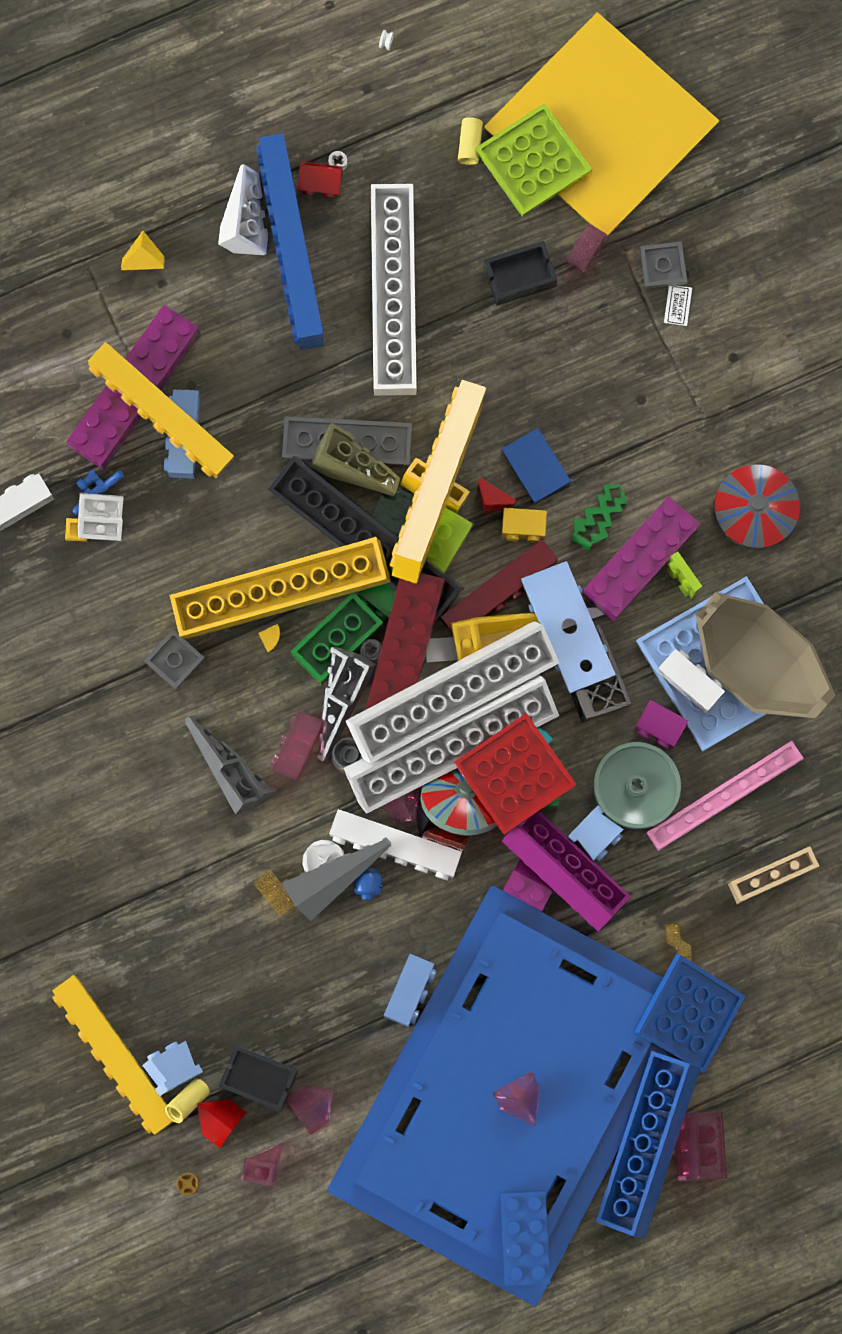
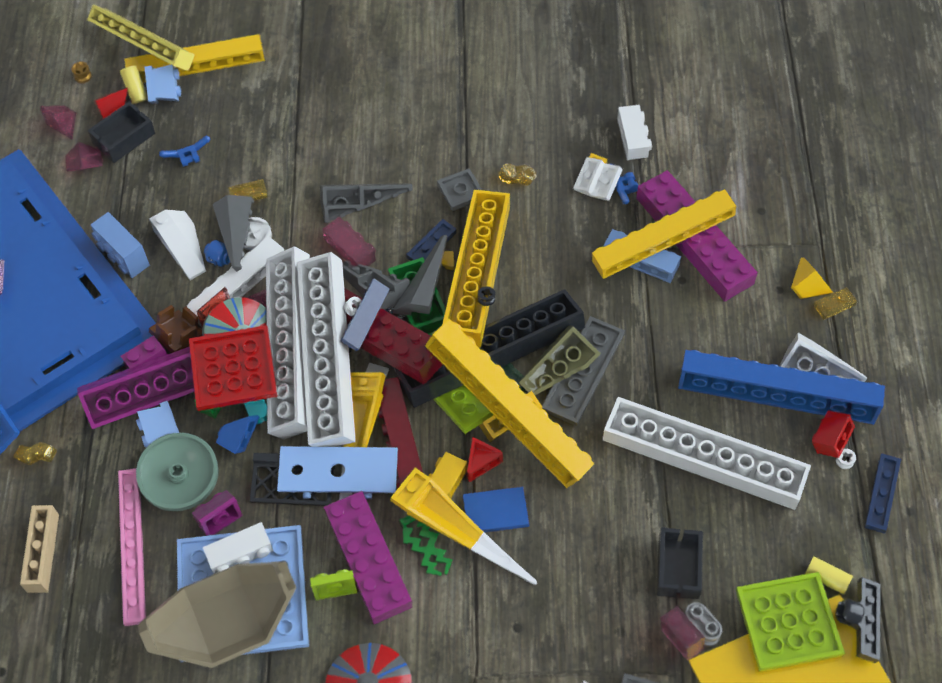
camera: 115 degrees right, 20 degrees down
none -> light yellow brick [87,4,195,71]
none -> white wedge [149,210,206,280]
none -> reddish brown panel [149,305,202,353]
none -> blue piece [159,136,210,167]
none -> blue slope [216,415,260,454]
none -> tile [340,279,390,351]
none -> white bush [344,297,361,316]
none -> yellow plate [390,468,537,585]
none -> dark grey wedge [393,235,447,316]
none -> dark blue plate [406,219,457,261]
none -> black bush [478,286,495,306]
none -> clear yellow piece [499,163,536,185]
none -> light grey brick [683,602,722,648]
none -> clear yellow plate [813,287,857,320]
none -> black plate [835,577,880,663]
none -> dark blue plate [864,453,901,534]

